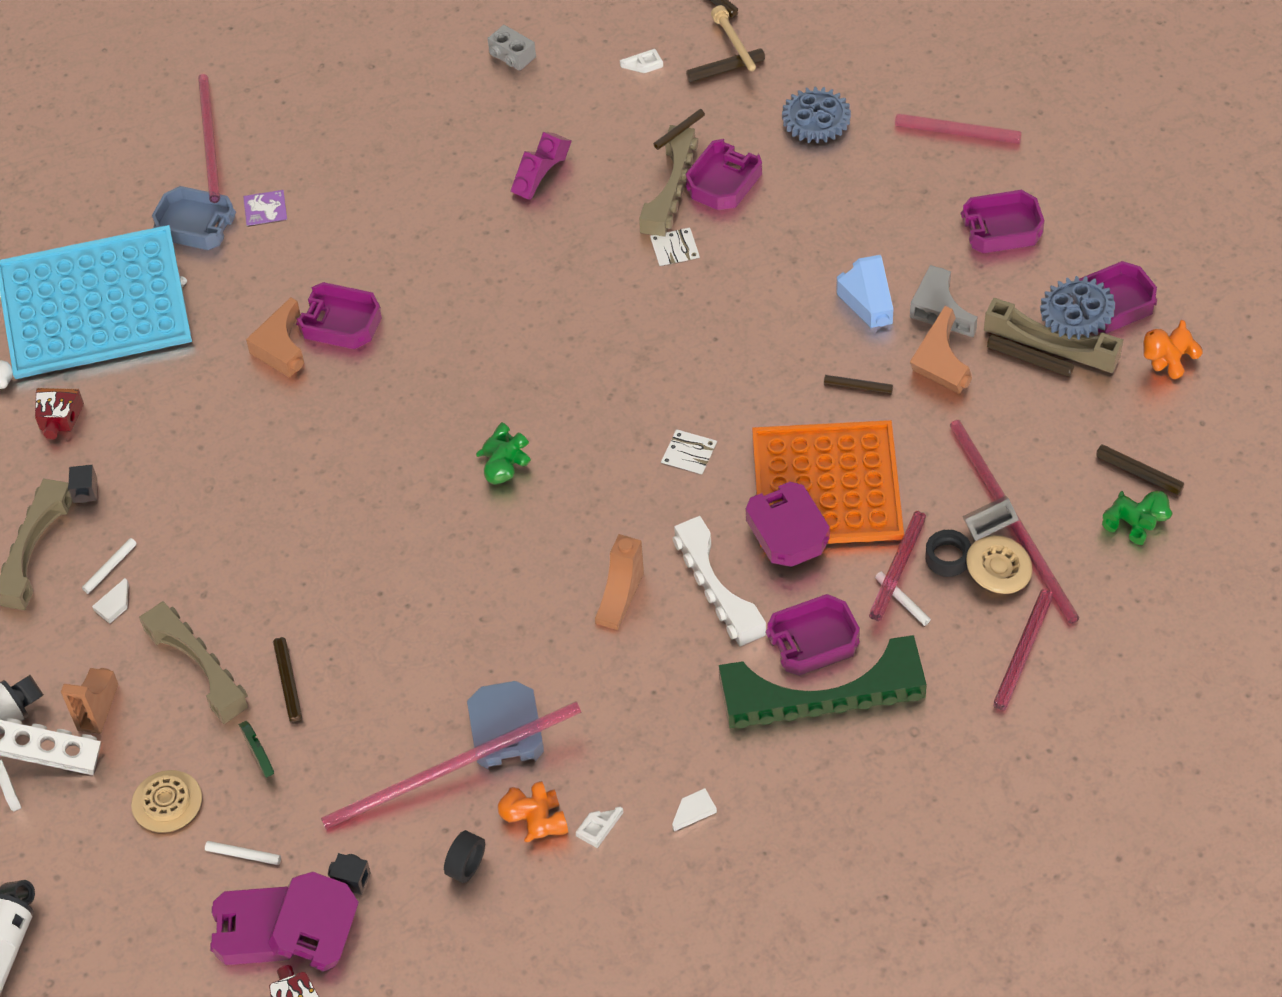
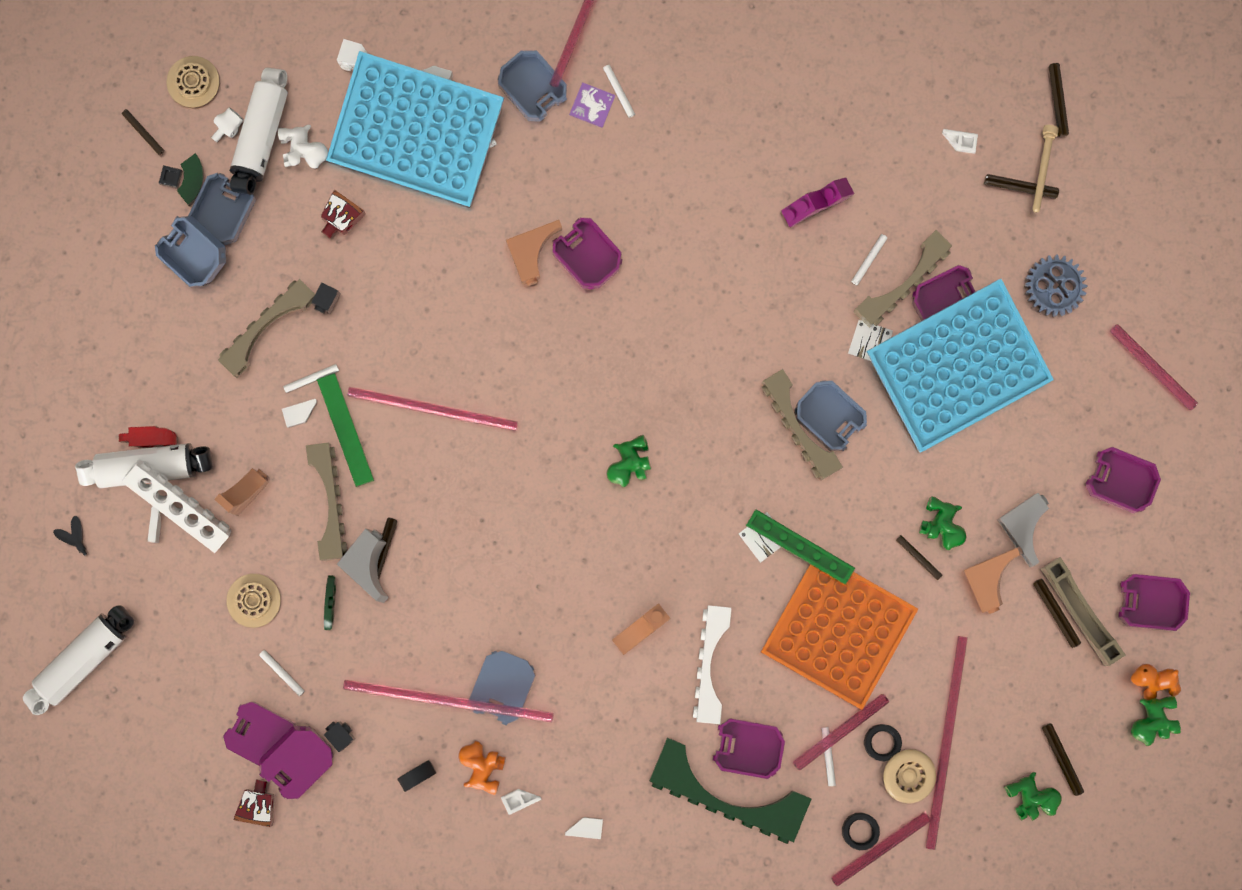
camera: 25 degrees right, 30 degrees up
light grey brick [487,25,536,71] -> none
dark brown piece [653,109,705,150] -> none
magenta piece [745,482,830,567] -> none
light blue slope [836,255,893,328] -> none
piece [962,496,1019,541] -> none
sand blue gear [1040,276,1115,340] -> none
none -> green tile [317,373,374,487]
none -> light grey arch [337,528,388,603]
none -> clear pink piece [347,387,518,431]
none -> white piece [603,65,635,118]
none -> green tile [746,509,855,585]
none -> dark tan arch [761,369,843,480]
none -> sand blue piece [795,380,867,451]
none -> black tyre [842,813,880,851]
none -> white piece [851,234,887,285]
none -> medium azure plate [866,279,1054,453]
none -> green animal [919,496,967,550]
none -> green animal [1131,696,1181,746]

